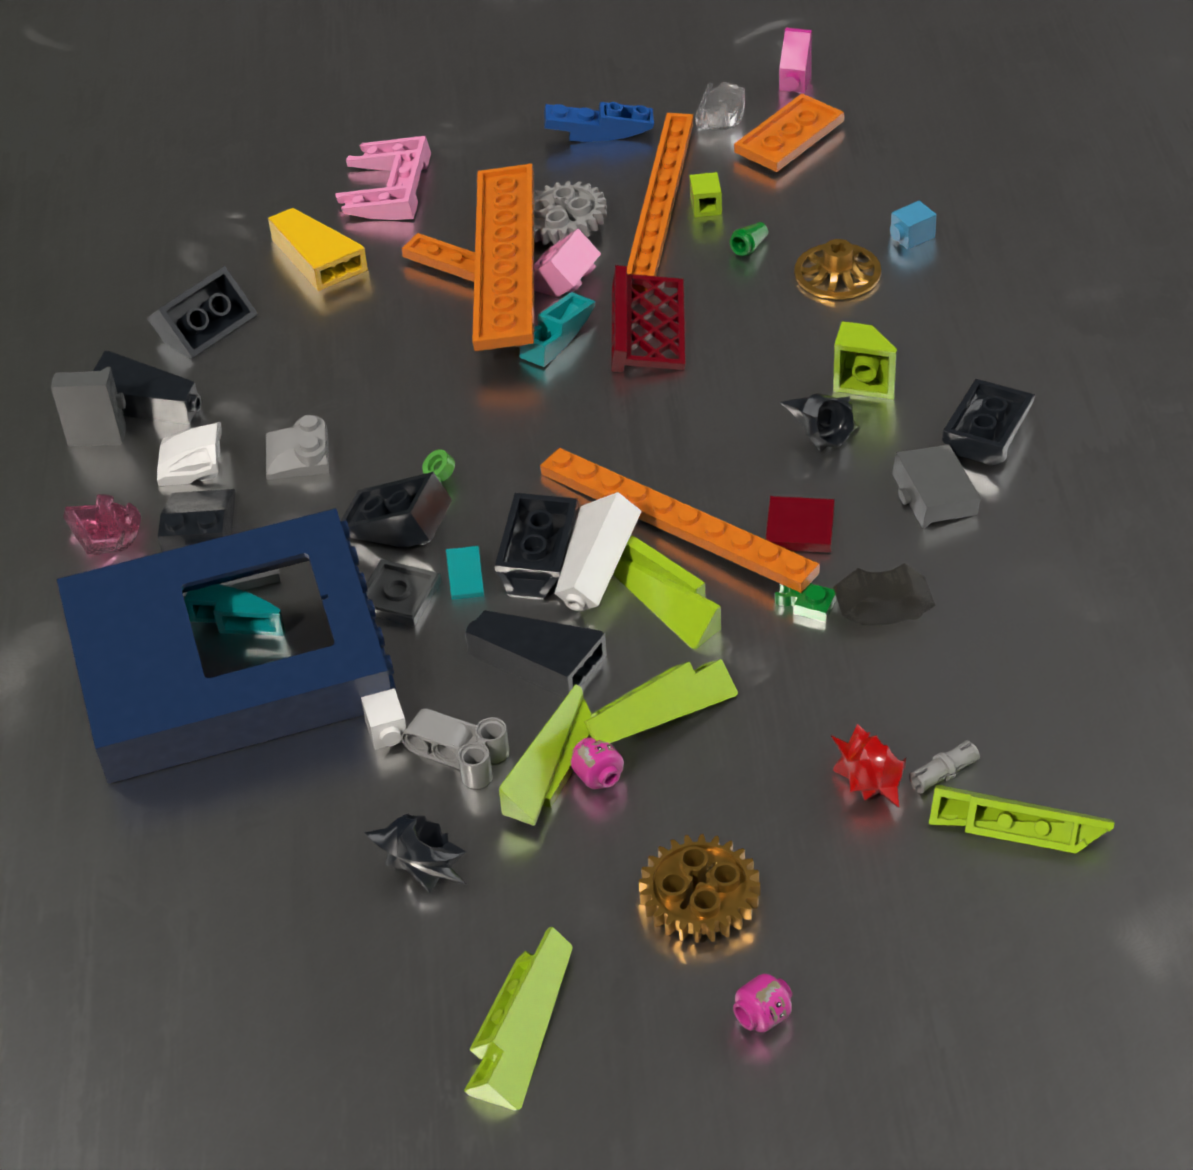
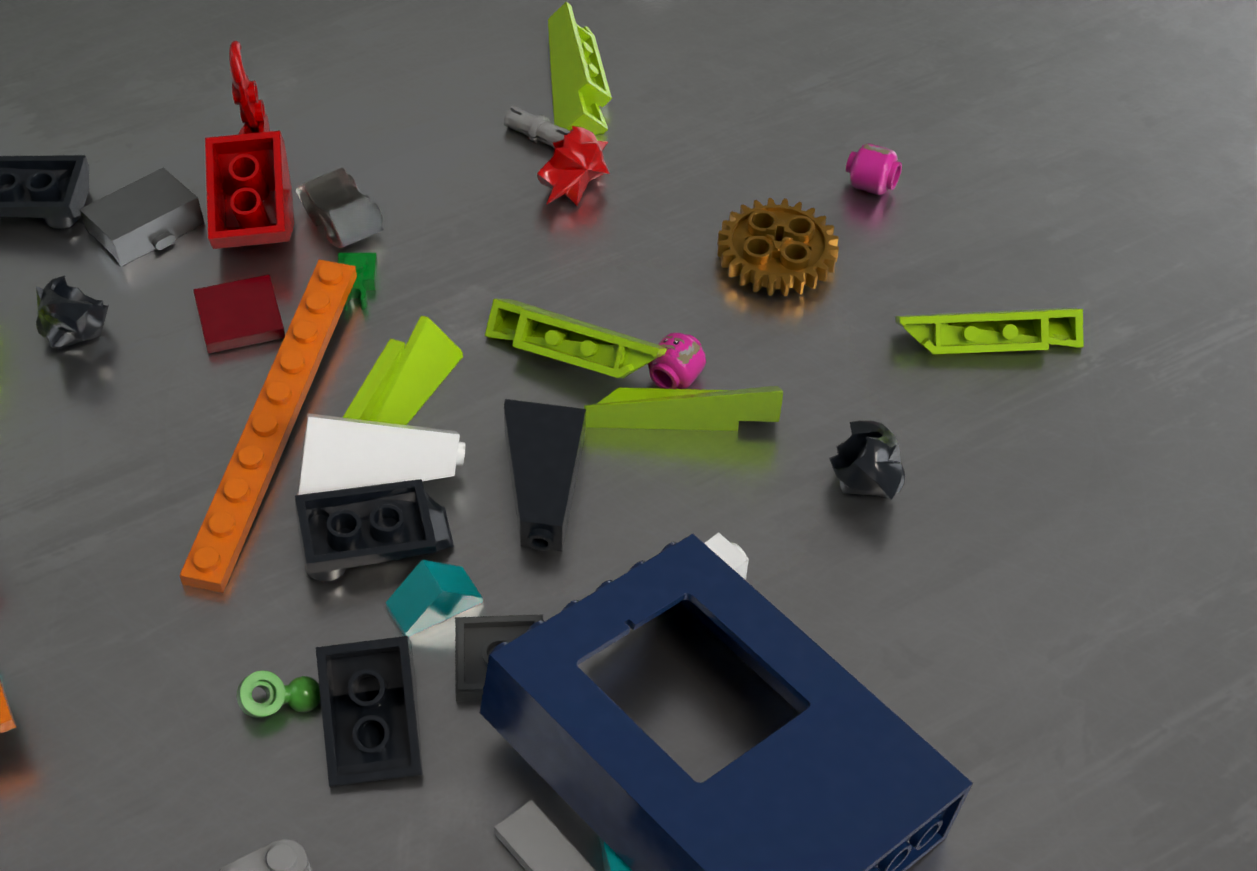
camera: 120 degrees left, 5 degrees up
light grey piece [401,709,510,789] -> none
none -> red slope [205,41,294,249]

